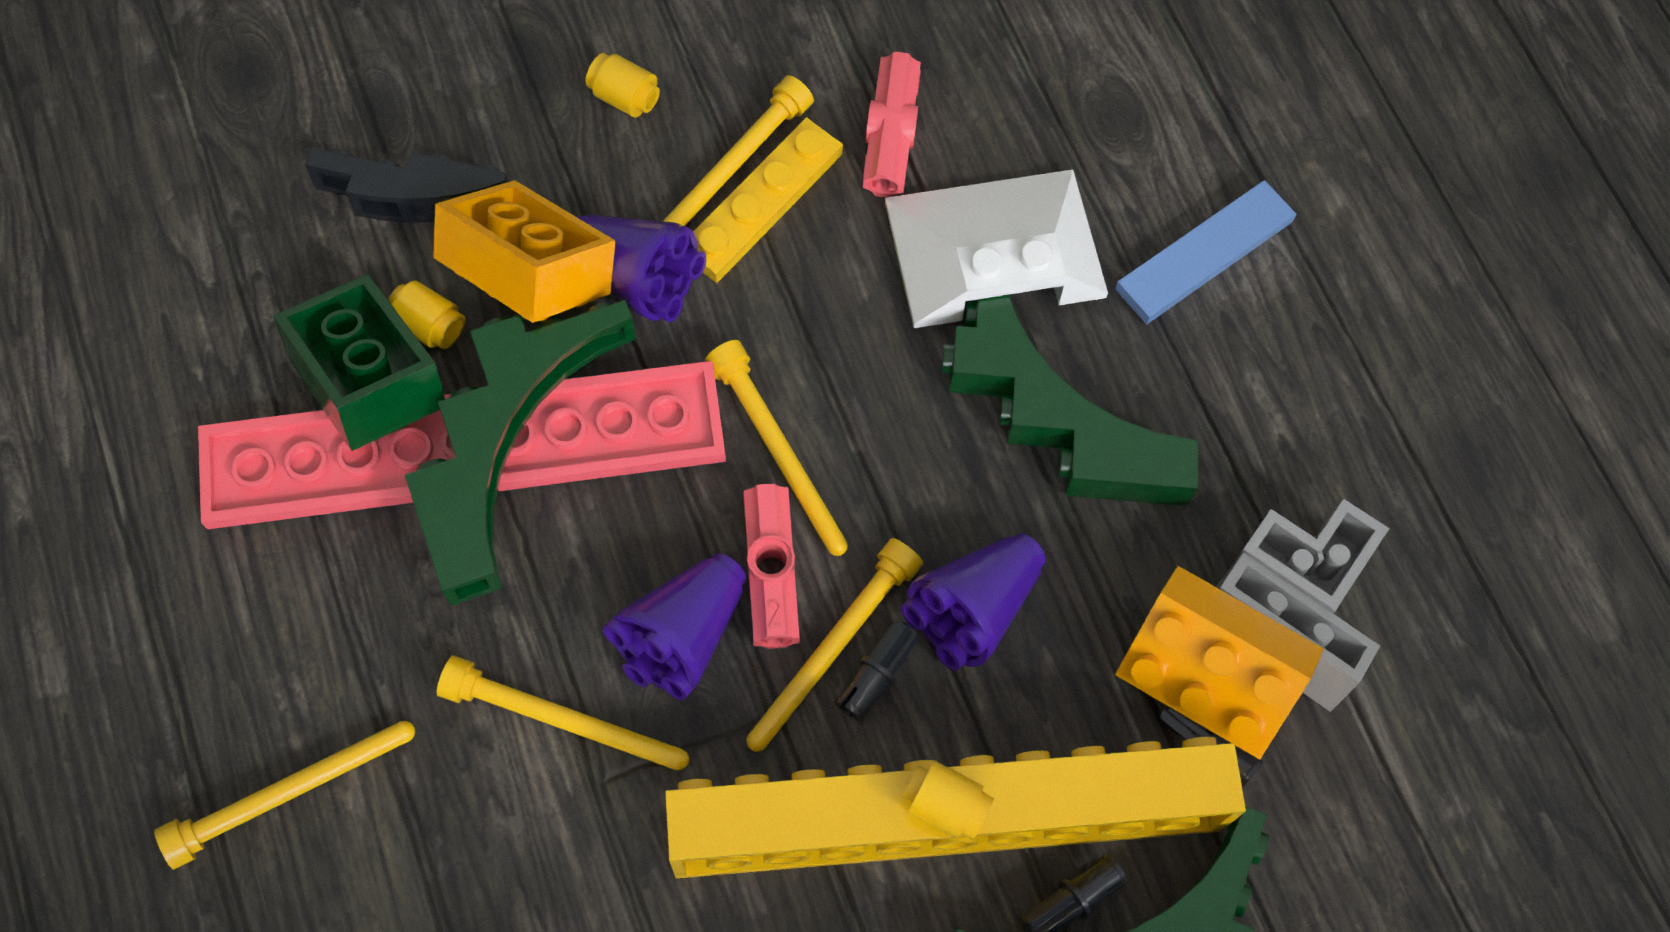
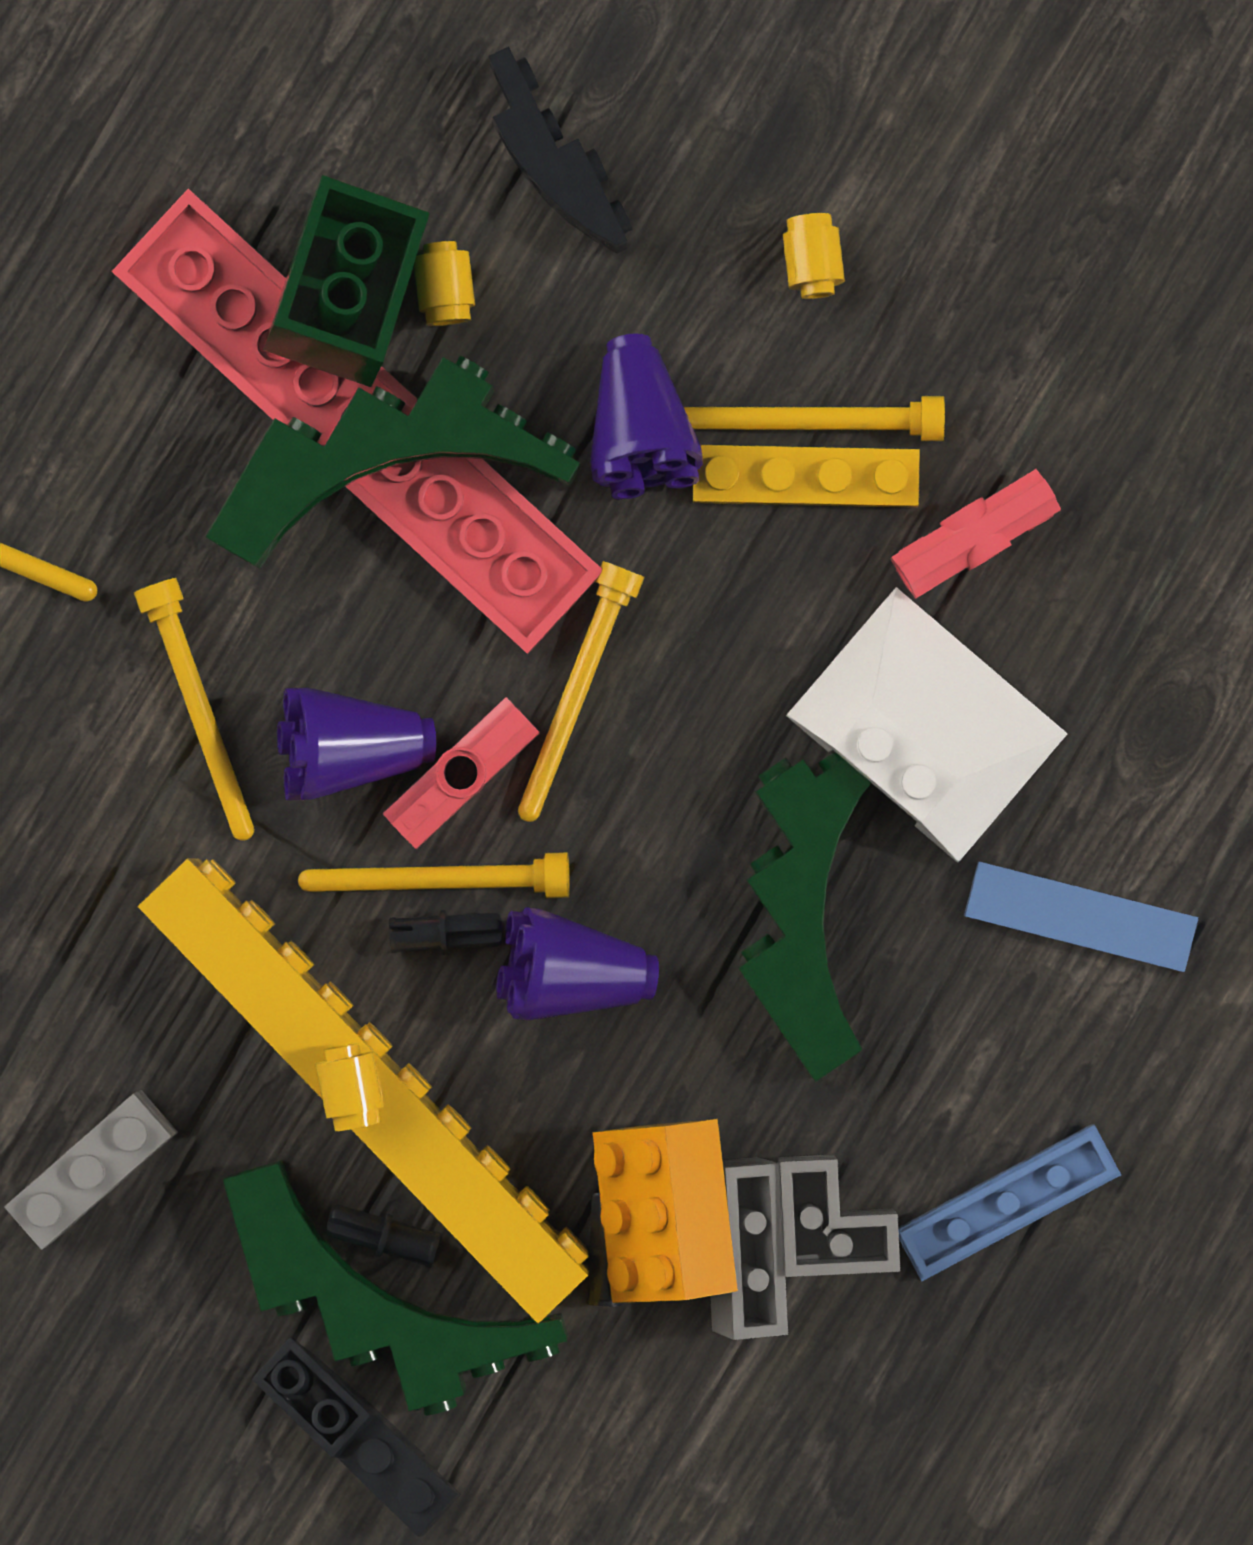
camera: 55 degrees right, 20 degrees up
light orange brick [433,180,615,323] -> none
none -> medium blue tile [898,1124,1121,1281]

